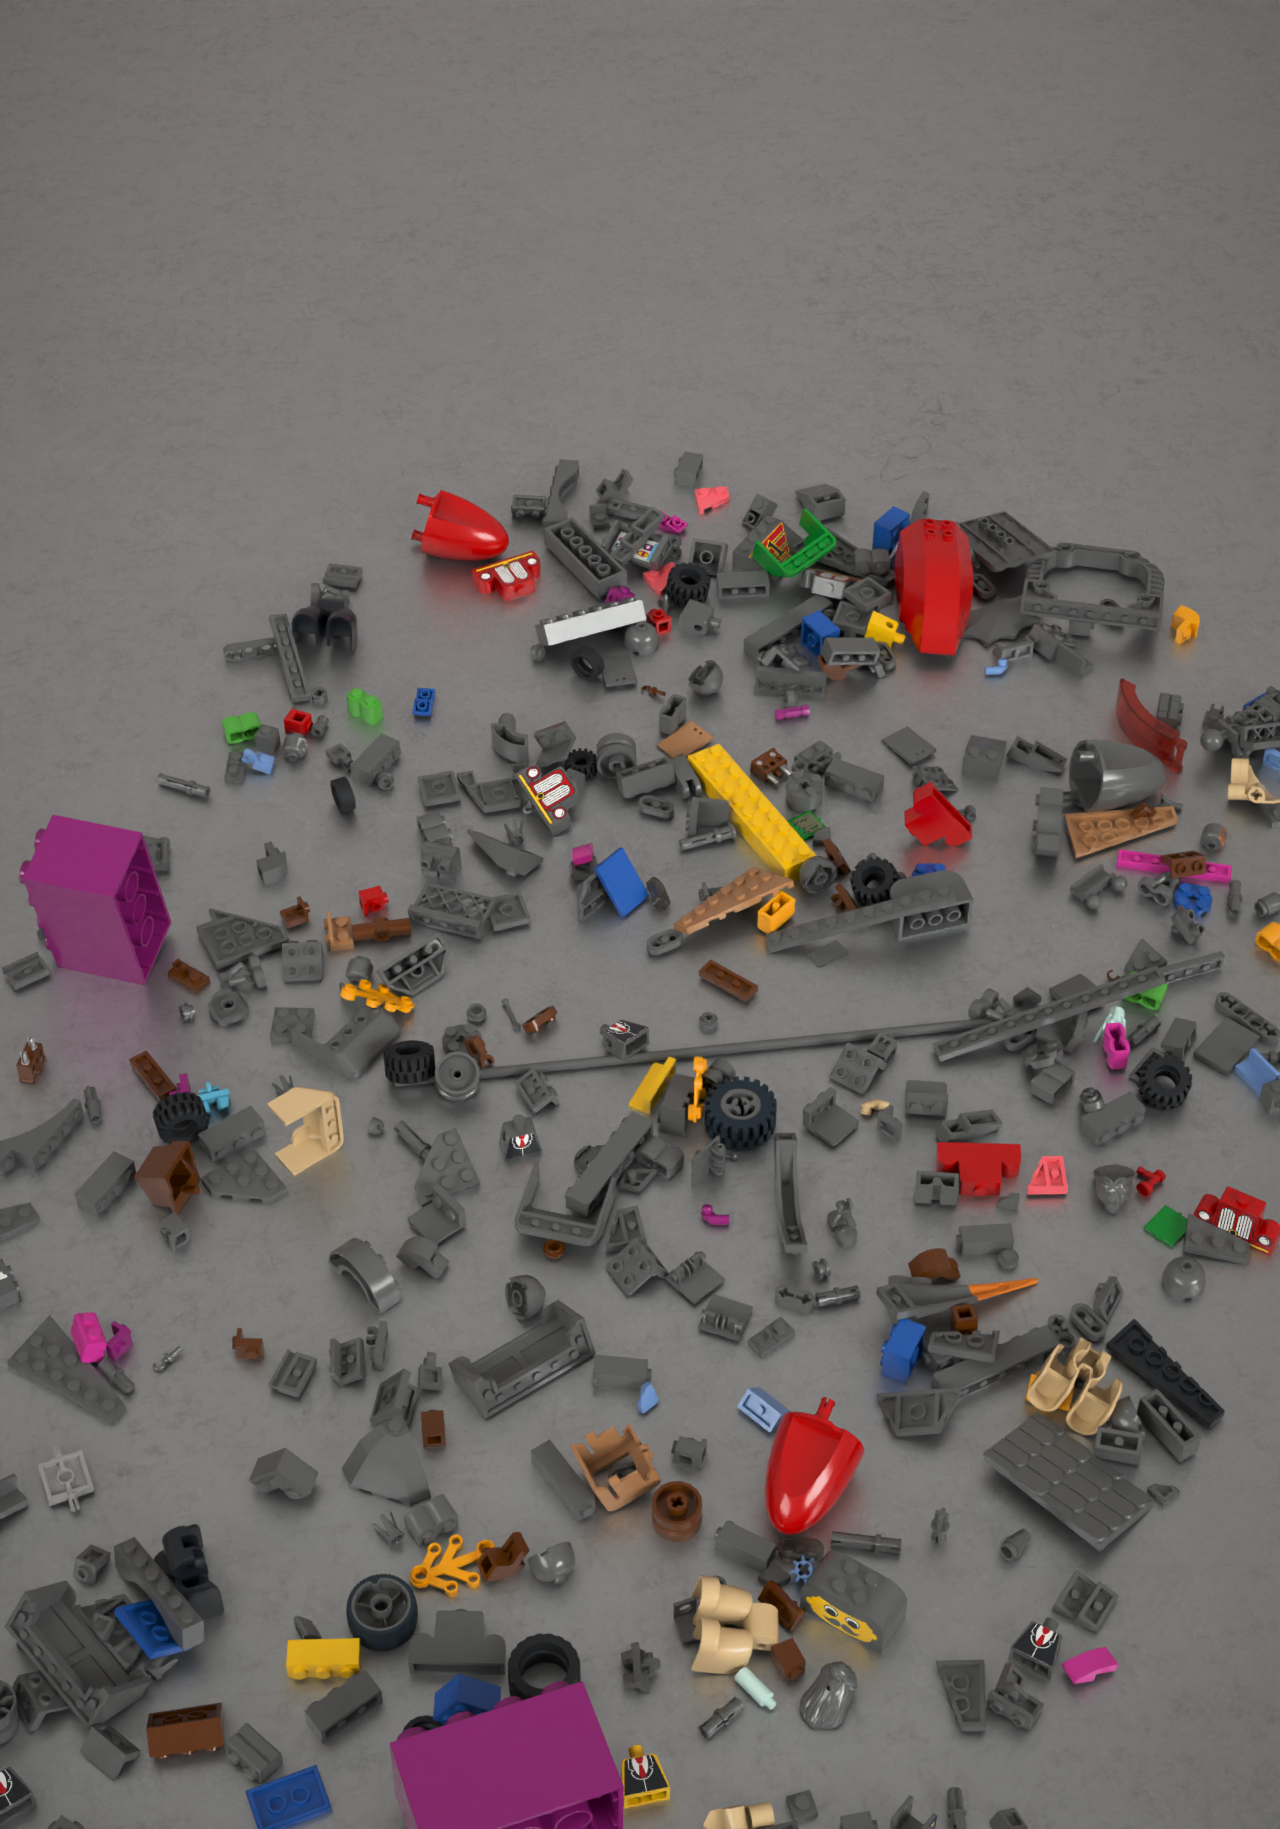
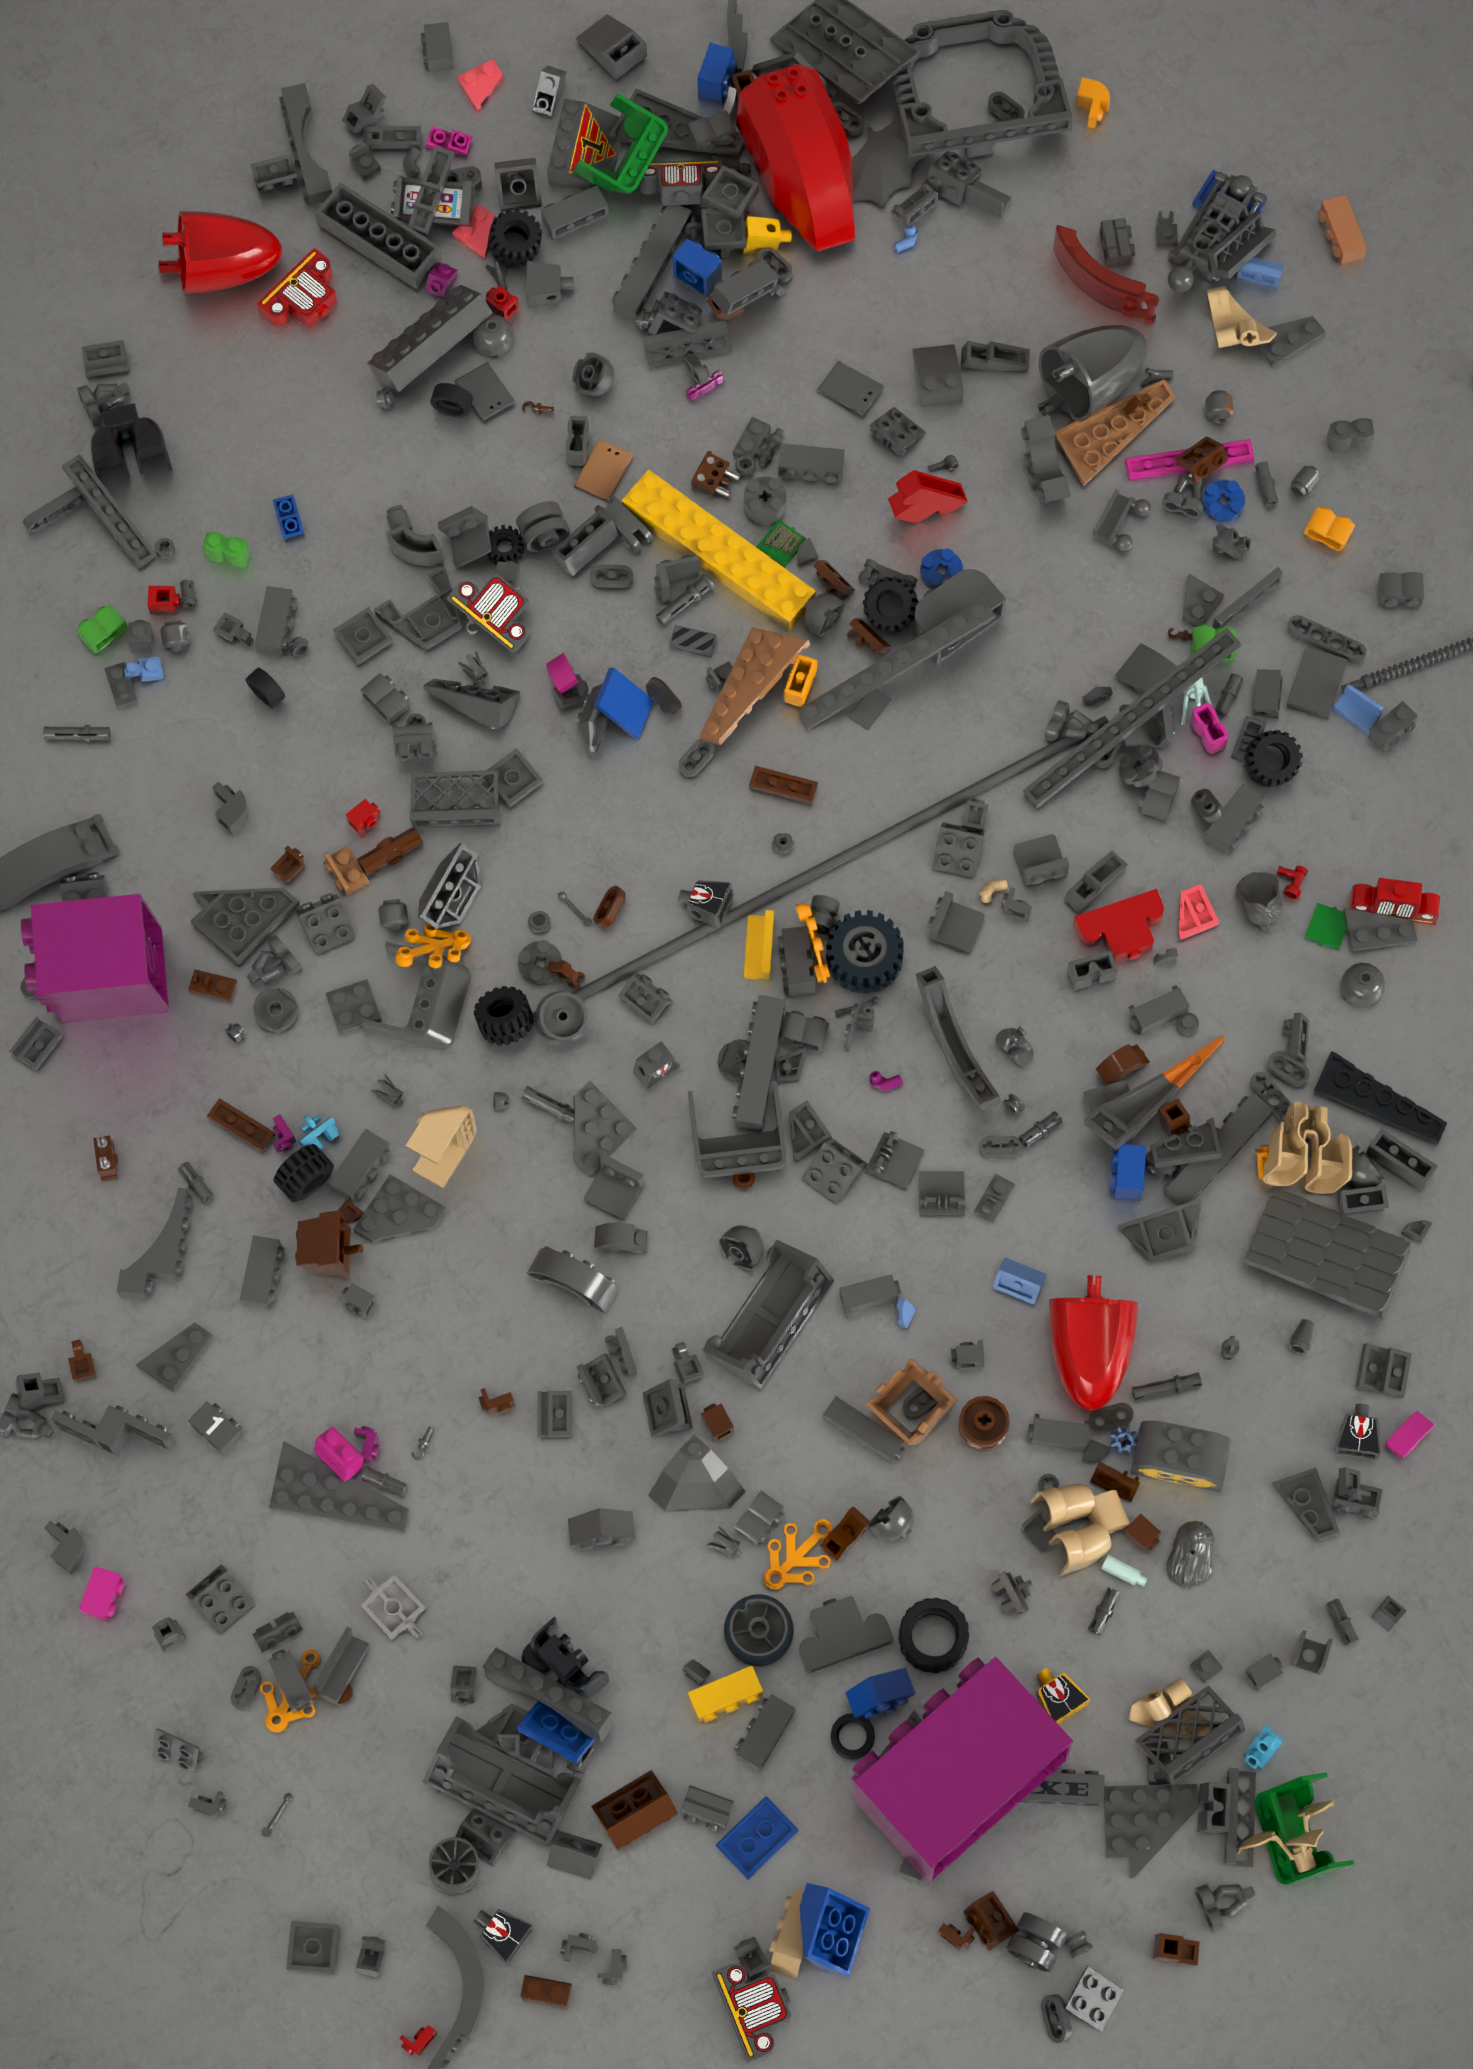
camera: 20 degrees left, 25 degrees up
none -> reddish brown tile [338,1200,364,1223]
none -> dark grey tile [670,625,717,657]

